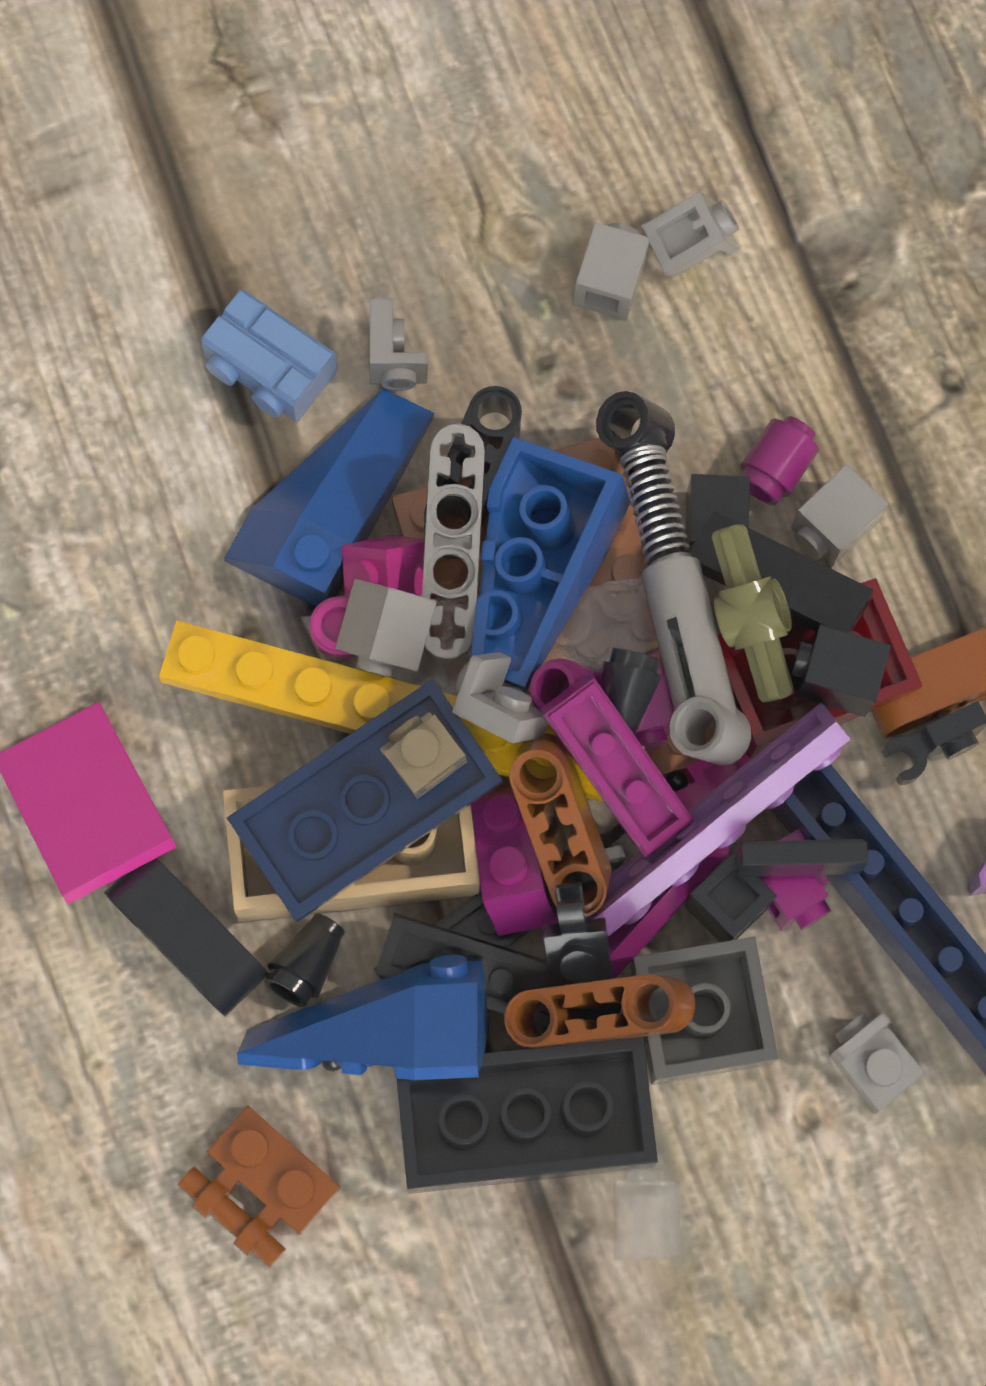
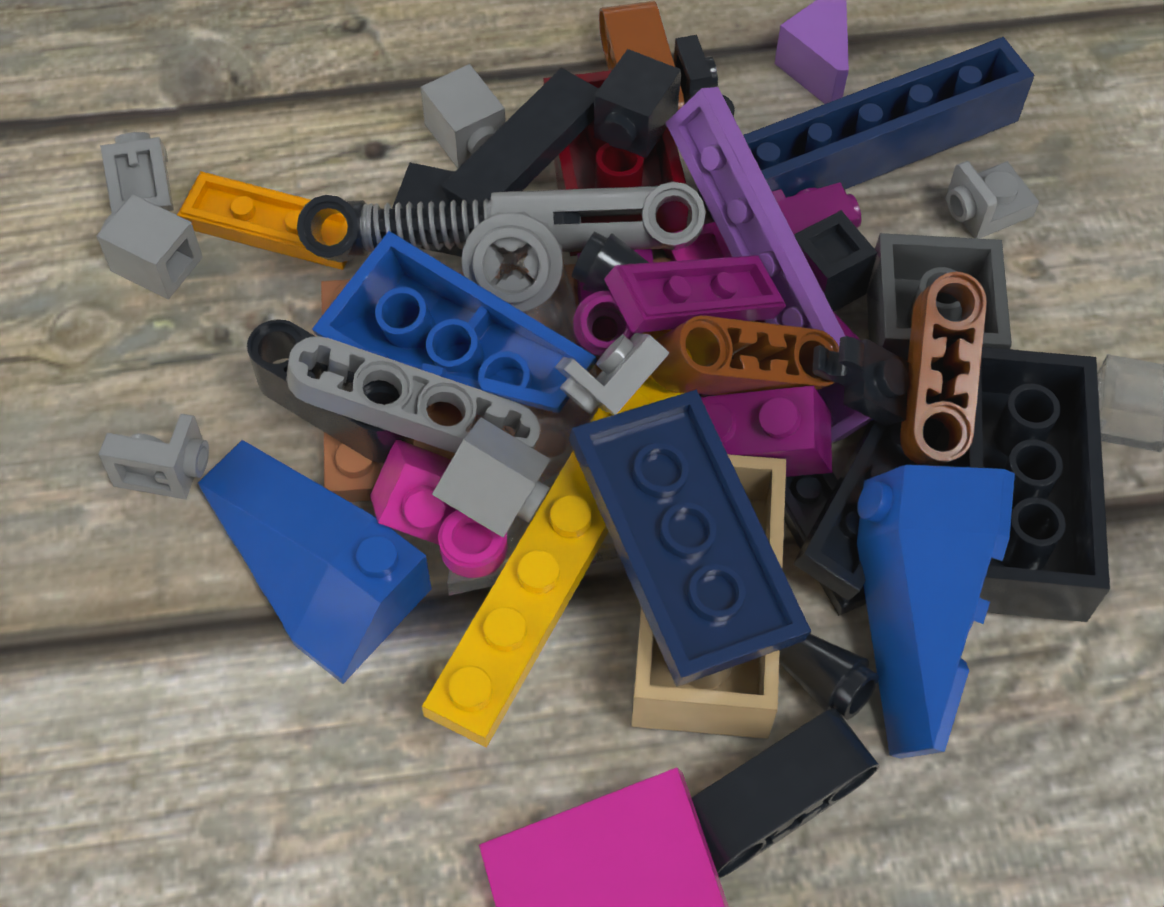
camera: 75 degrees left, 15 degrees down
dark orange plate [178,1105,340,1268] -> none
medium blue brick [201,289,337,422] -> none
dark tan brick [380,712,467,800] -> none
olive axle [712,524,794,702] -> none
black tile [736,839,868,877] -> none
magenta brick [740,416,819,506] -> none
none -> light orange tile [177,171,348,270]
none -> light grey gear [462,211,563,312]

